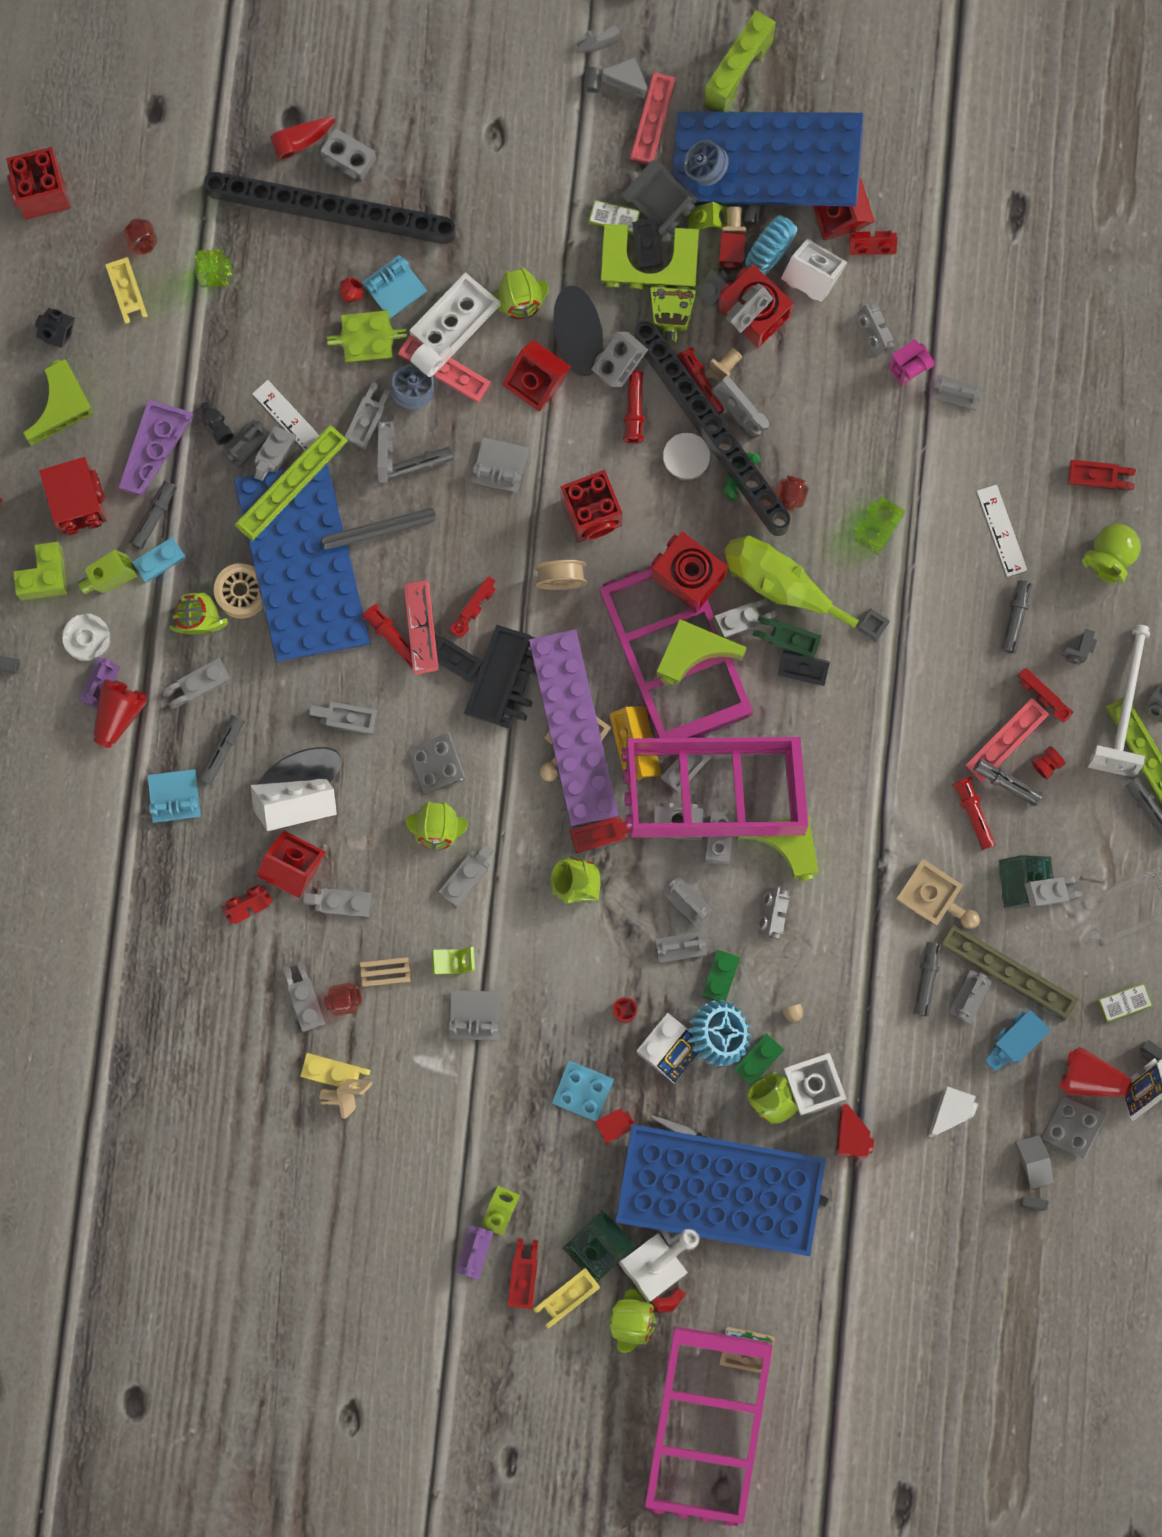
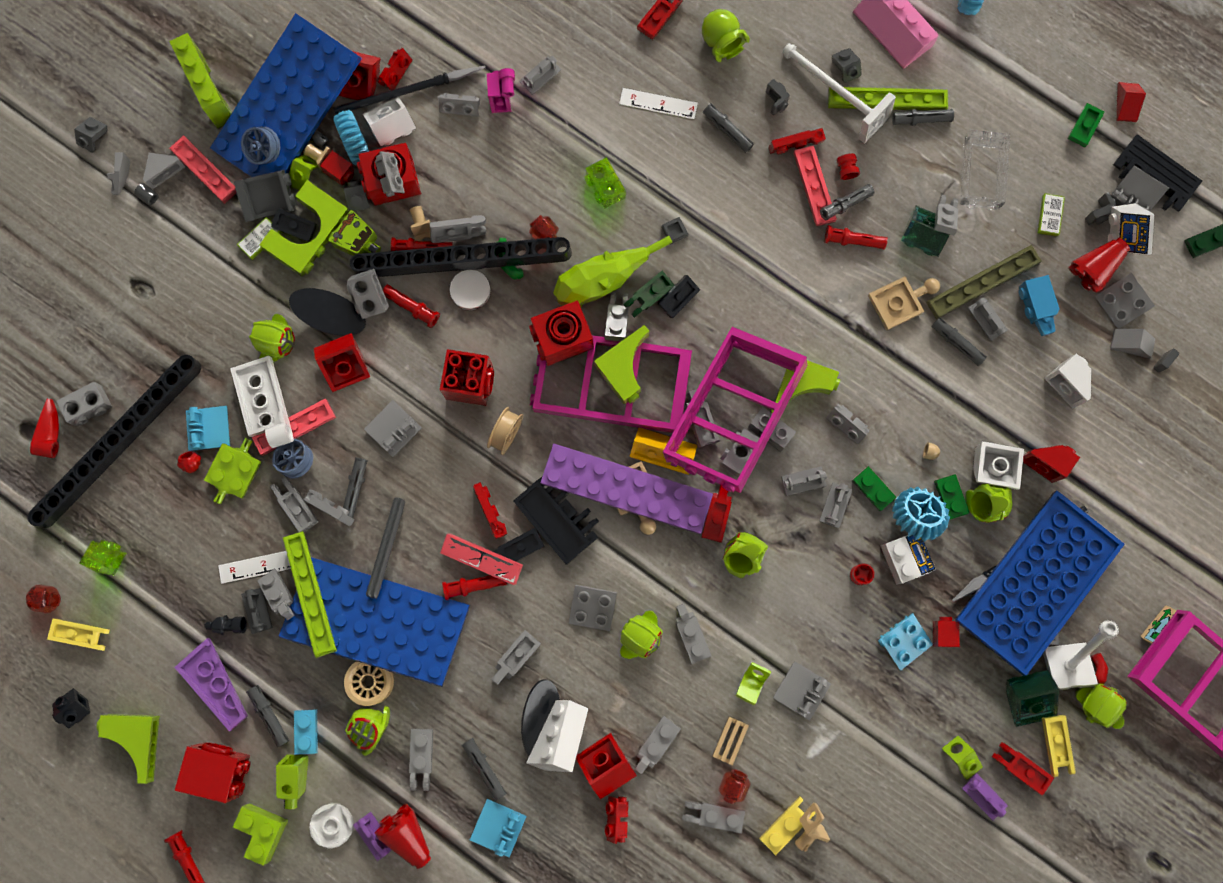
camera: 60 degrees left, 0 degrees up
none -> black piece [333,66,486,115]

